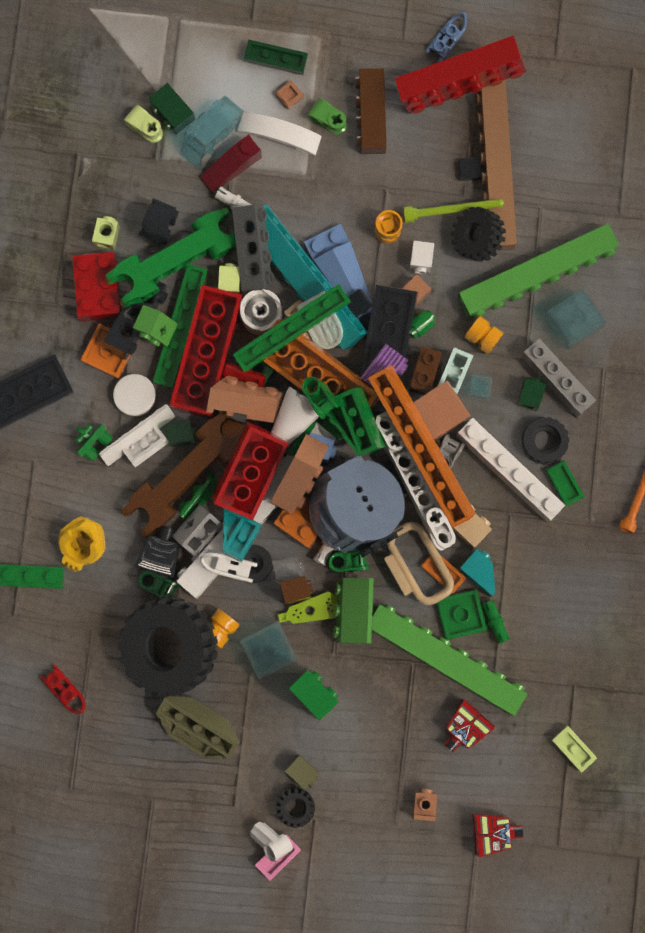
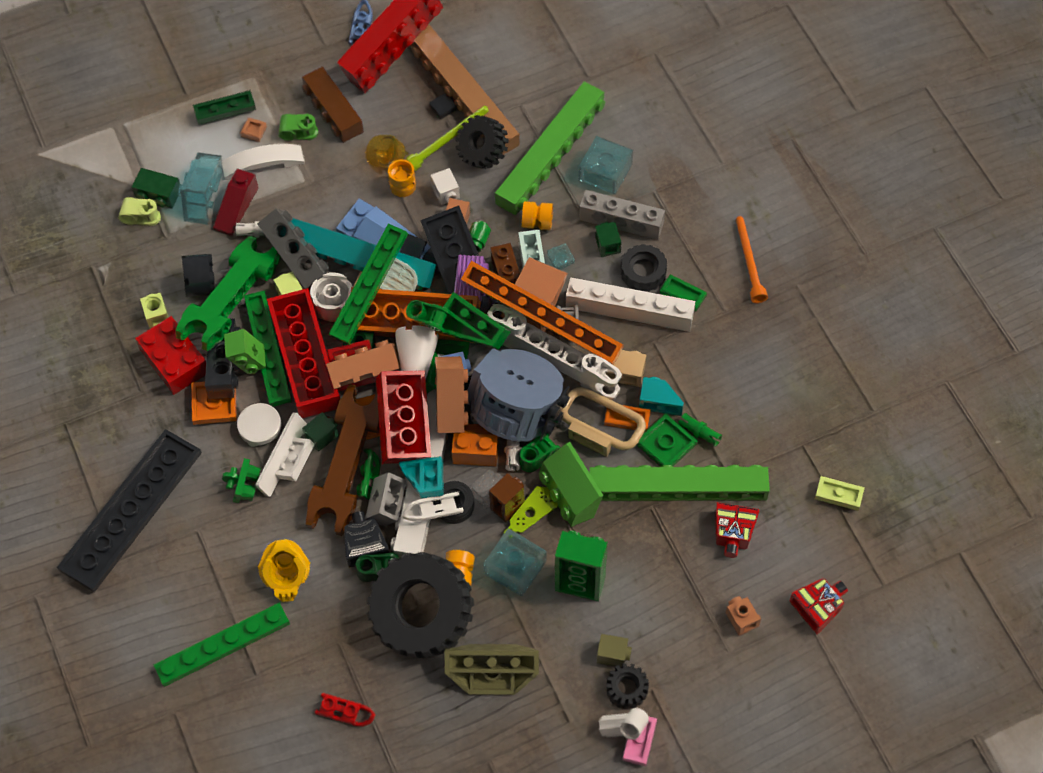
camera: 25 degrees left, 20 degrees down
none -> clear yellow piece [366,135,409,167]

